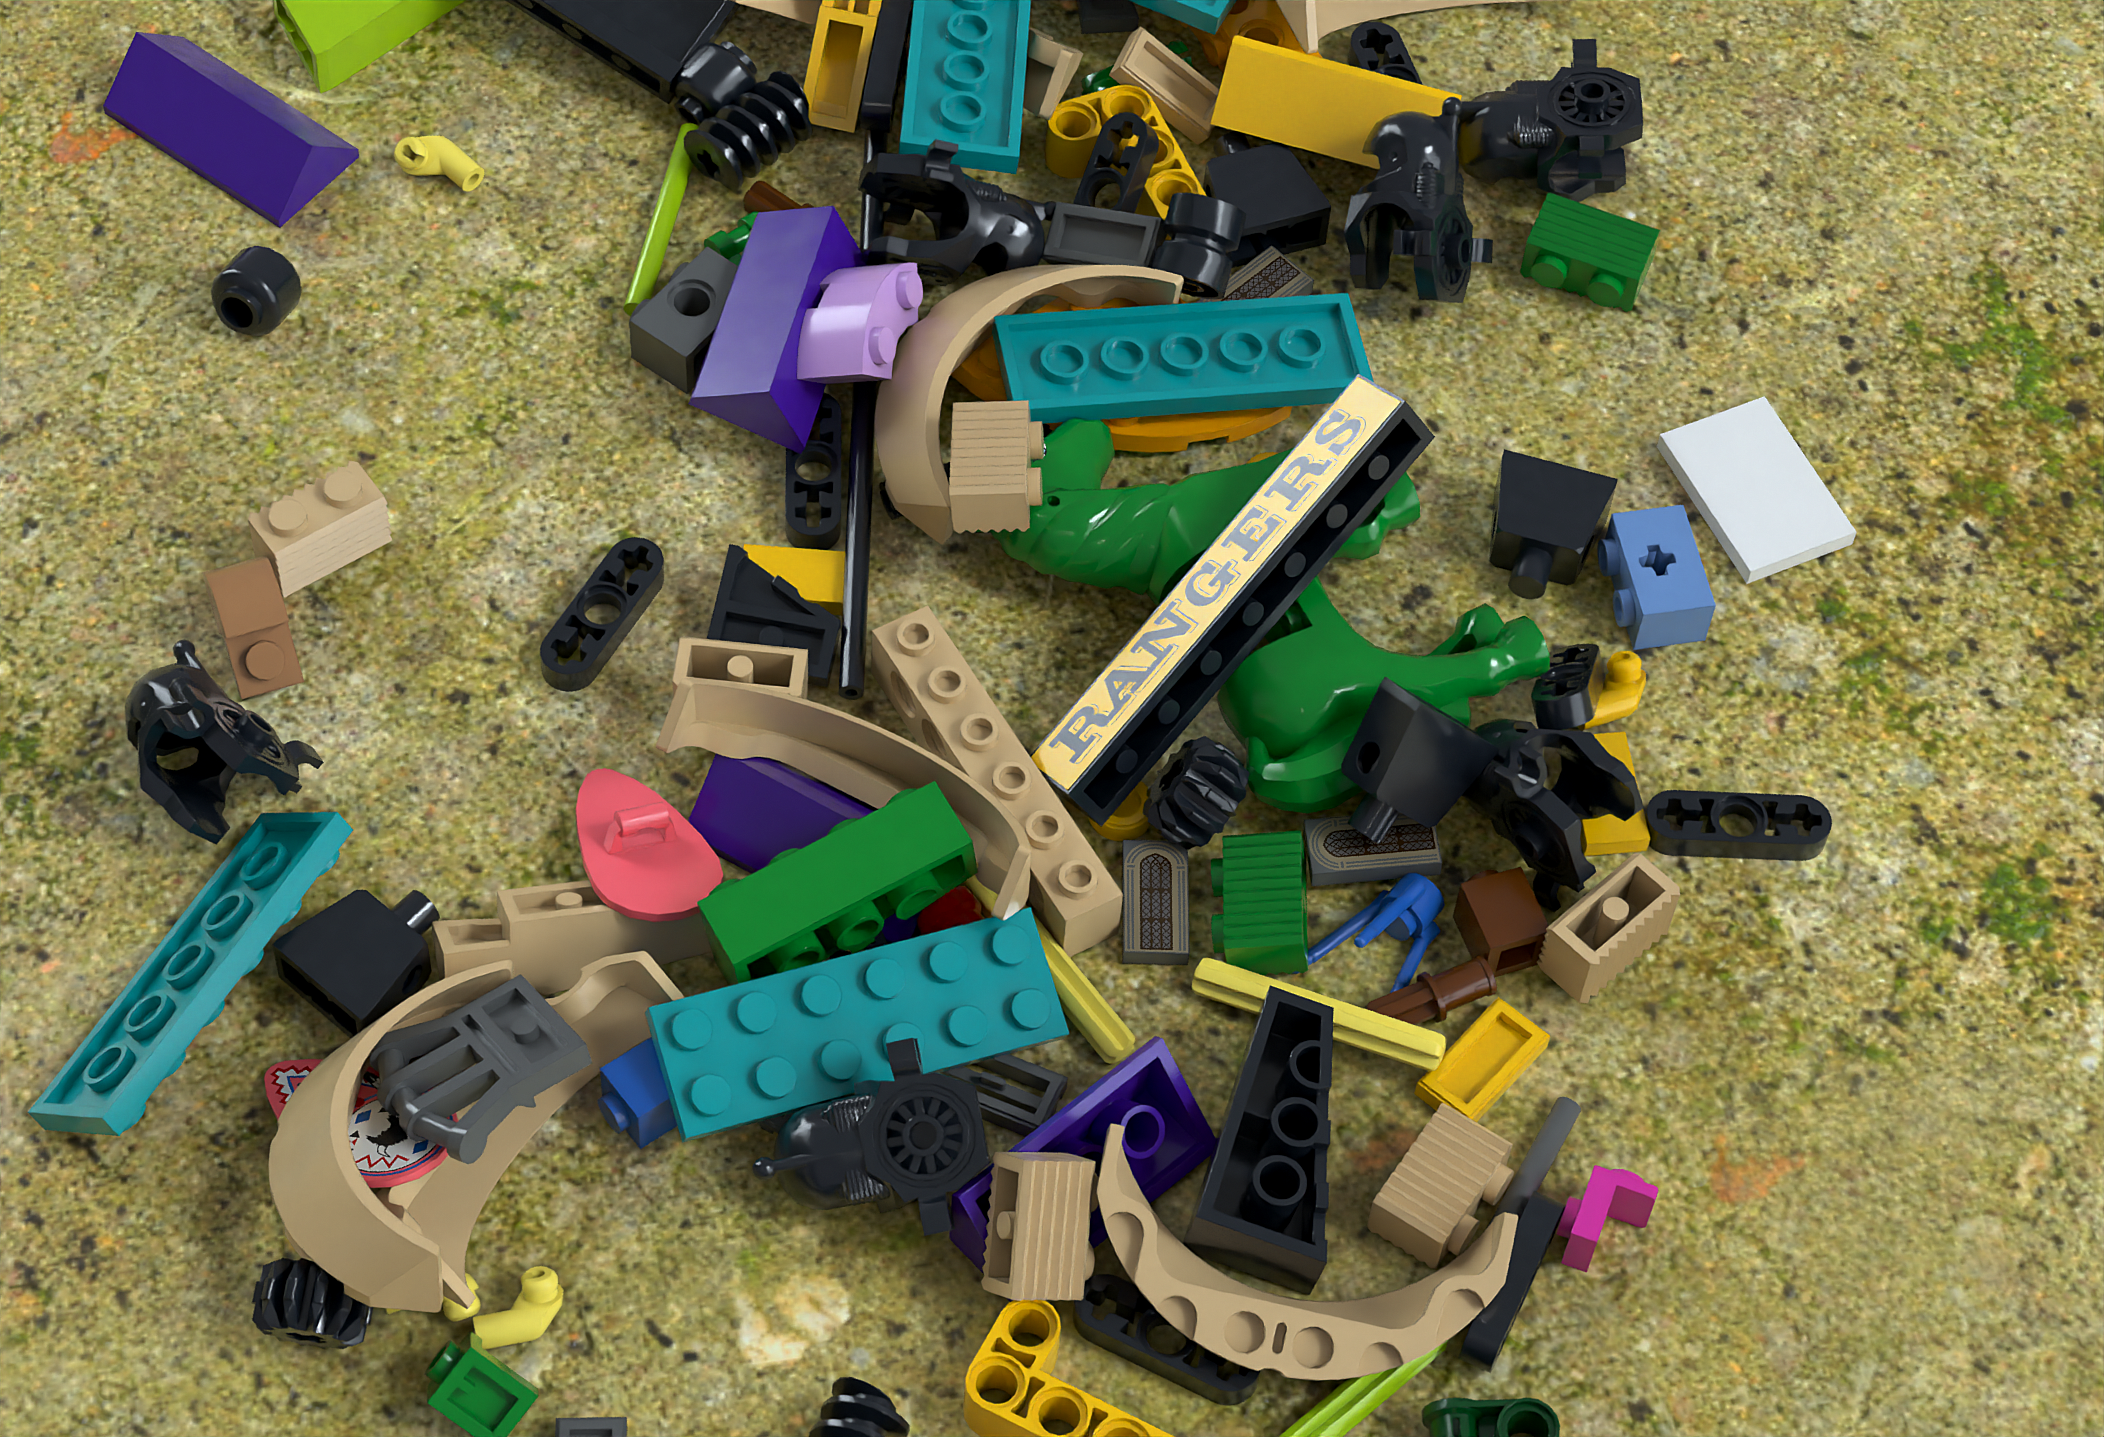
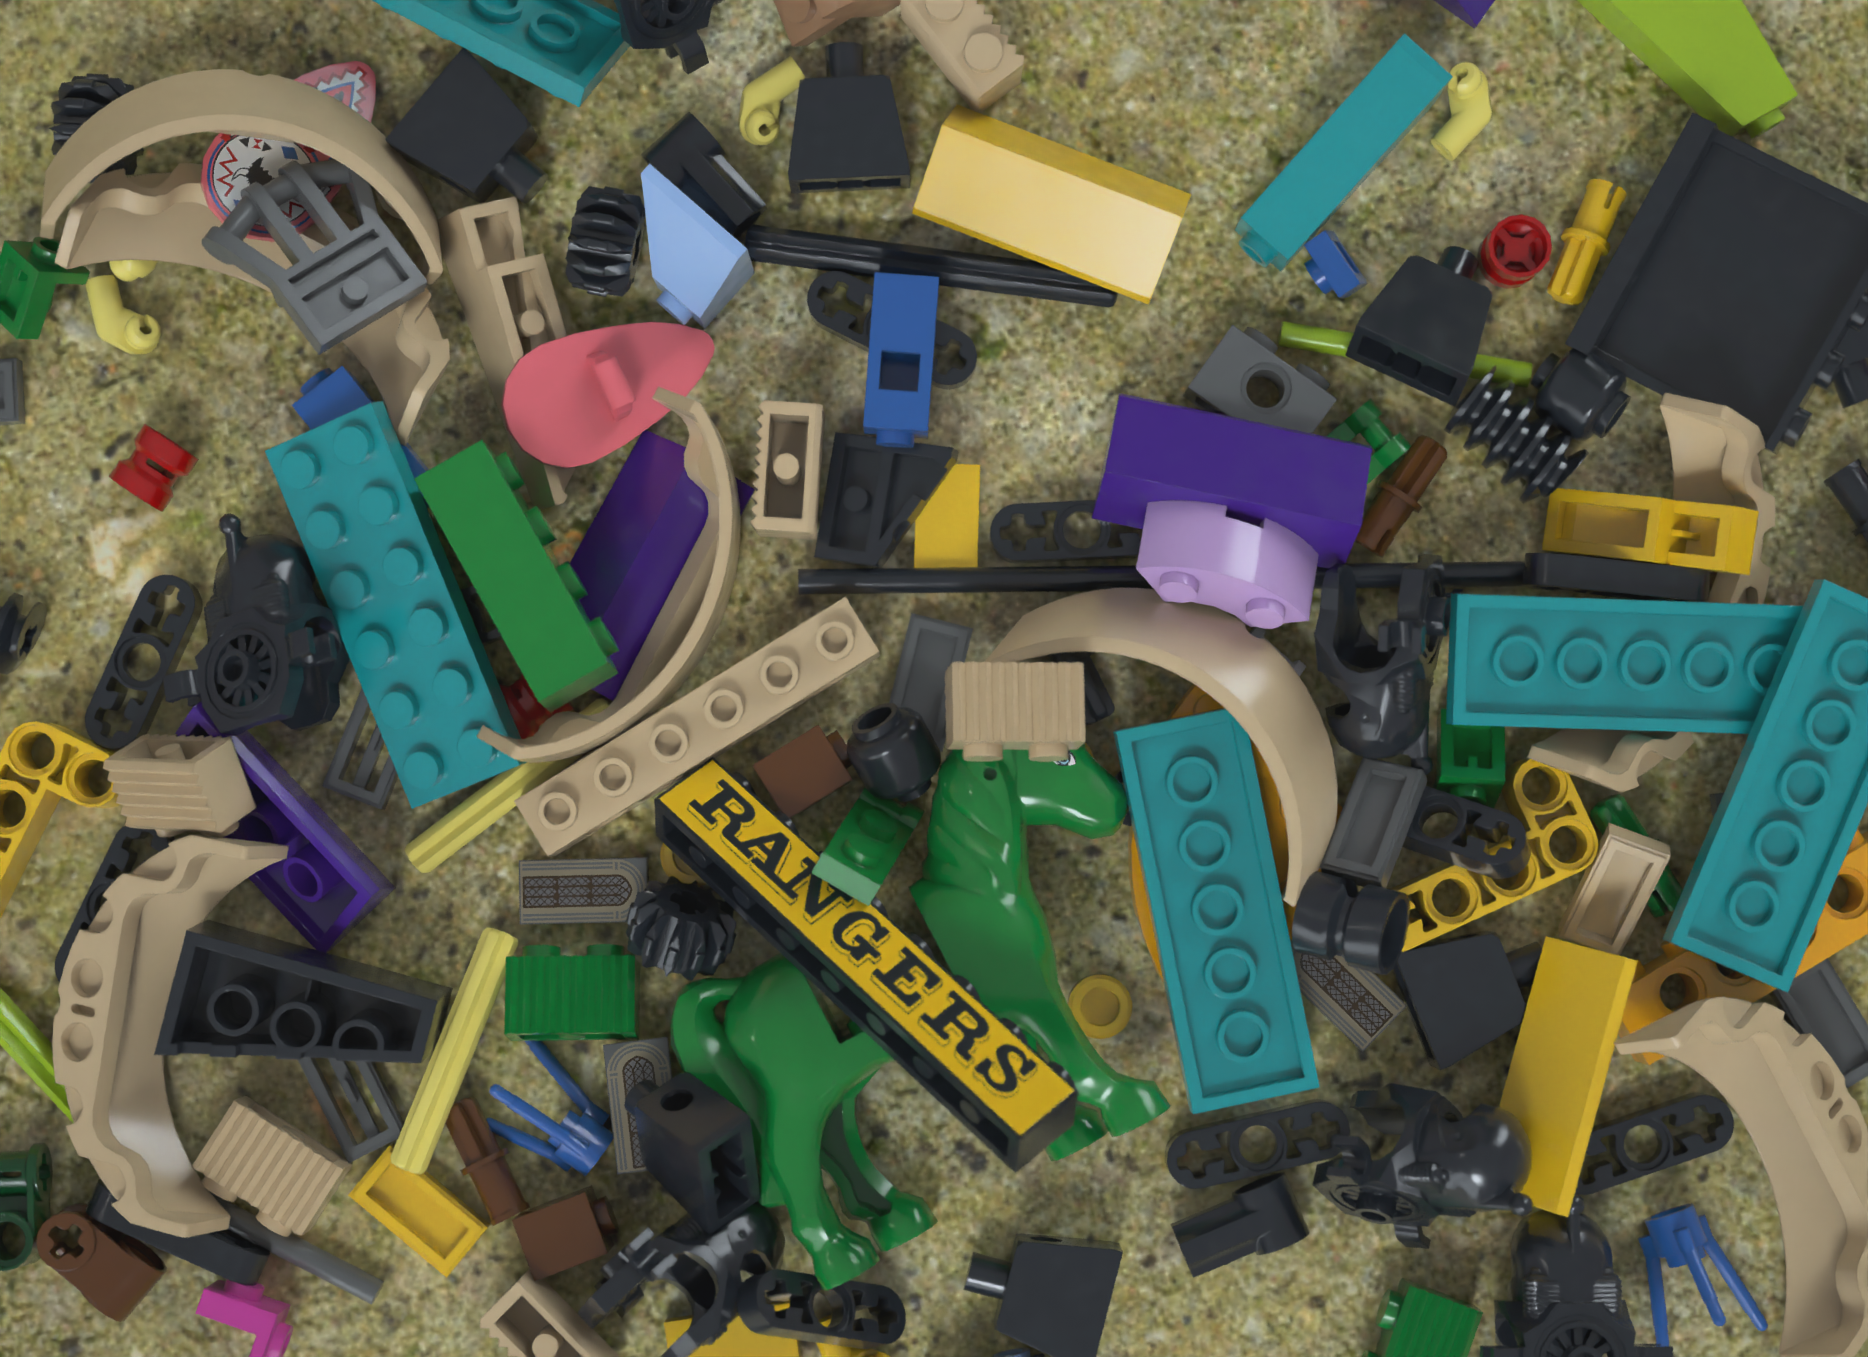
camera: 90 degrees right, 30 degrees up
none -> reddish brown piece [36,1203,167,1322]
none -> black beam [85,575,202,750]
none -> red wheel [109,424,199,512]
none -> dark grey tile [298,1057,404,1163]
none -> black gear [565,186,645,297]
none -> black piece [641,112,767,239]
none -> light blue slope [641,163,755,329]
none -> light yellow arm [738,56,805,145]
none -> black axle [745,225,1118,308]
none -> reddish brown brick [752,725,854,819]
none -> black torso [788,42,910,194]
none -> green plate [812,788,925,906]
none -> black head [847,703,941,802]
none -> blue brick [863,272,939,448]
none -> dark grey tile [889,613,973,752]
none -> yellow slope [912,104,1191,305]
none -> black beam [1165,1099,1350,1189]
none -> black piece [1171,1172,1310,1278]
none -> teal slope [1235,33,1453,272]
none -> blue plate [1304,230,1368,298]
none -> black torso [1345,246,1492,407]
none -> green bracket [1433,708,1505,808]
none -> red wheel [1477,214,1552,289]
none -> yellow axle [1547,179,1627,306]
none -> blue plant [1638,1203,1768,1346]

